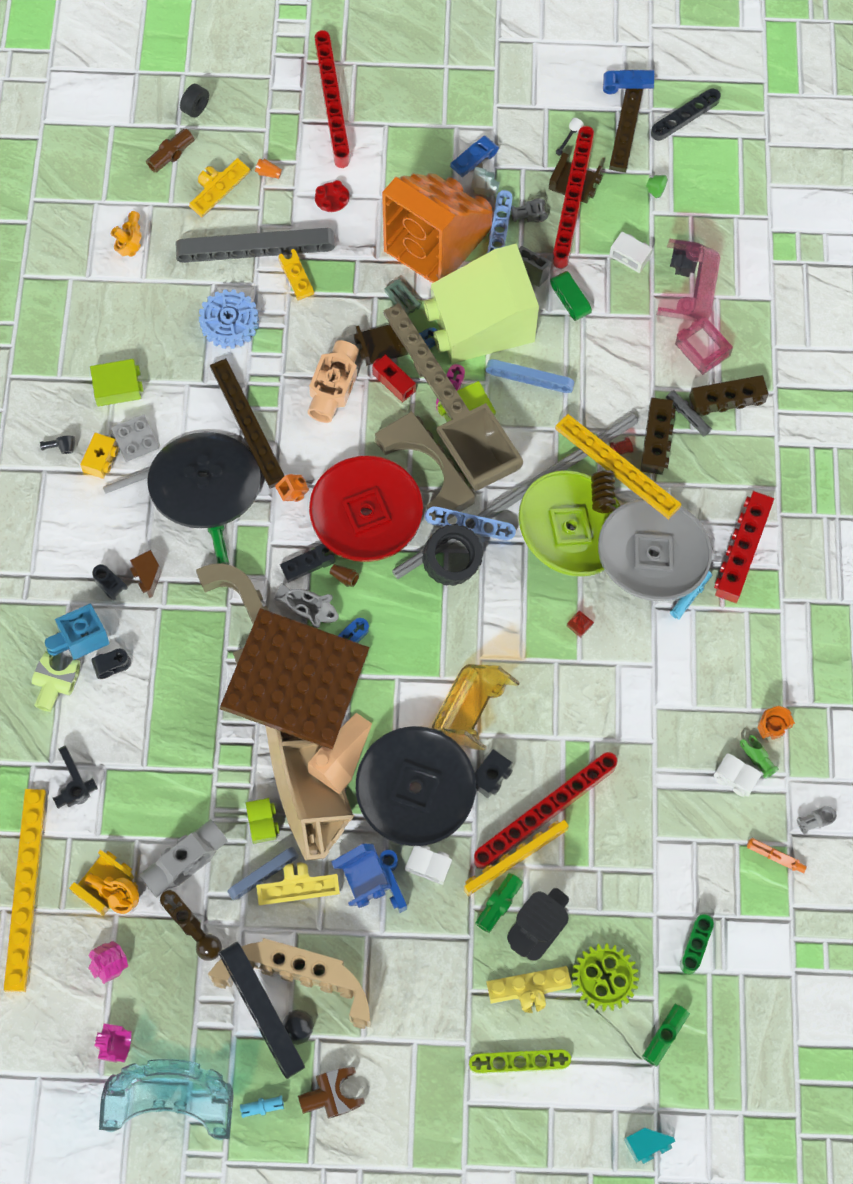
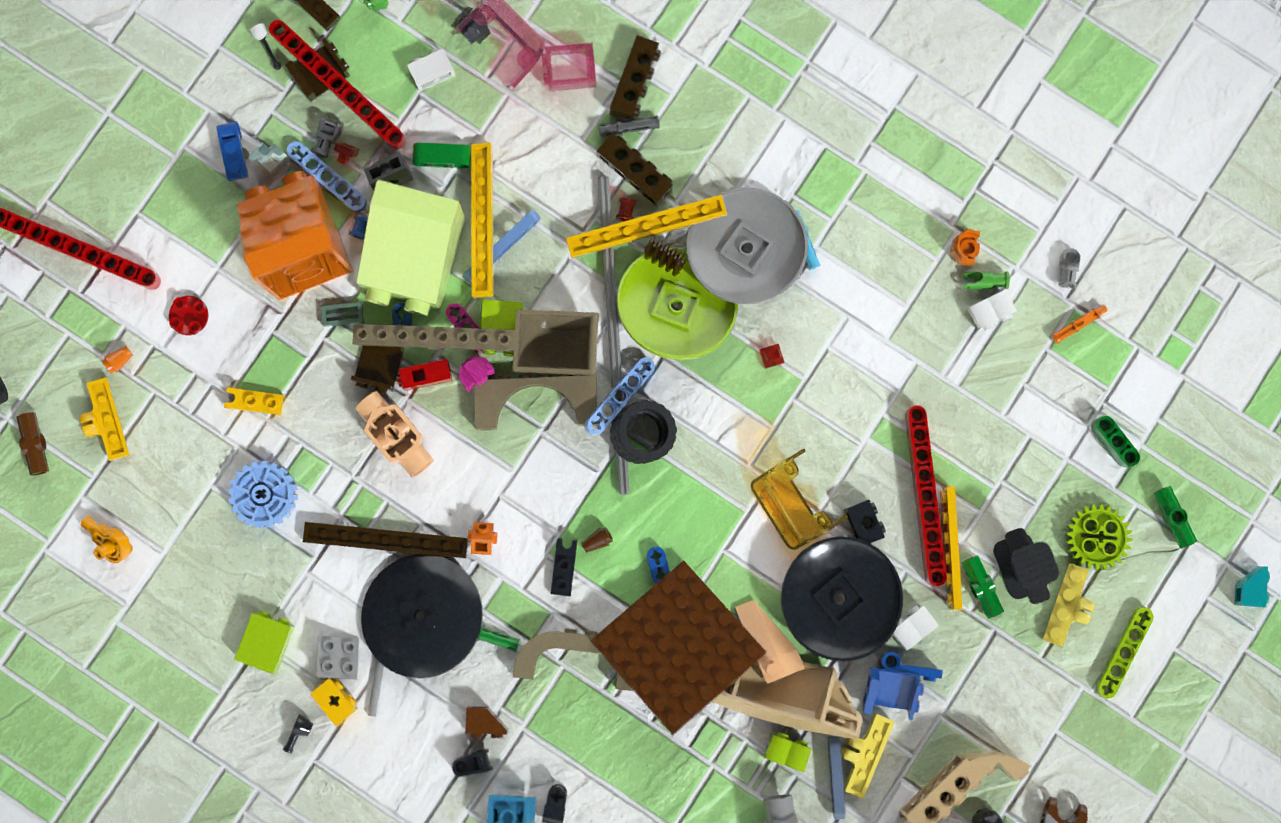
camera: 65 degrees left, 15 degrees up
dark grey beam [175,228,335,263] -> none
light grey animal [274,584,339,628] -> none
red dish [309,456,423,562] -> none
red brick [714,491,775,604] -> none
none -> clear red tile [333,141,360,165]
none -> dark pink hair [459,356,495,393]
none -> yellow plate [471,142,493,298]

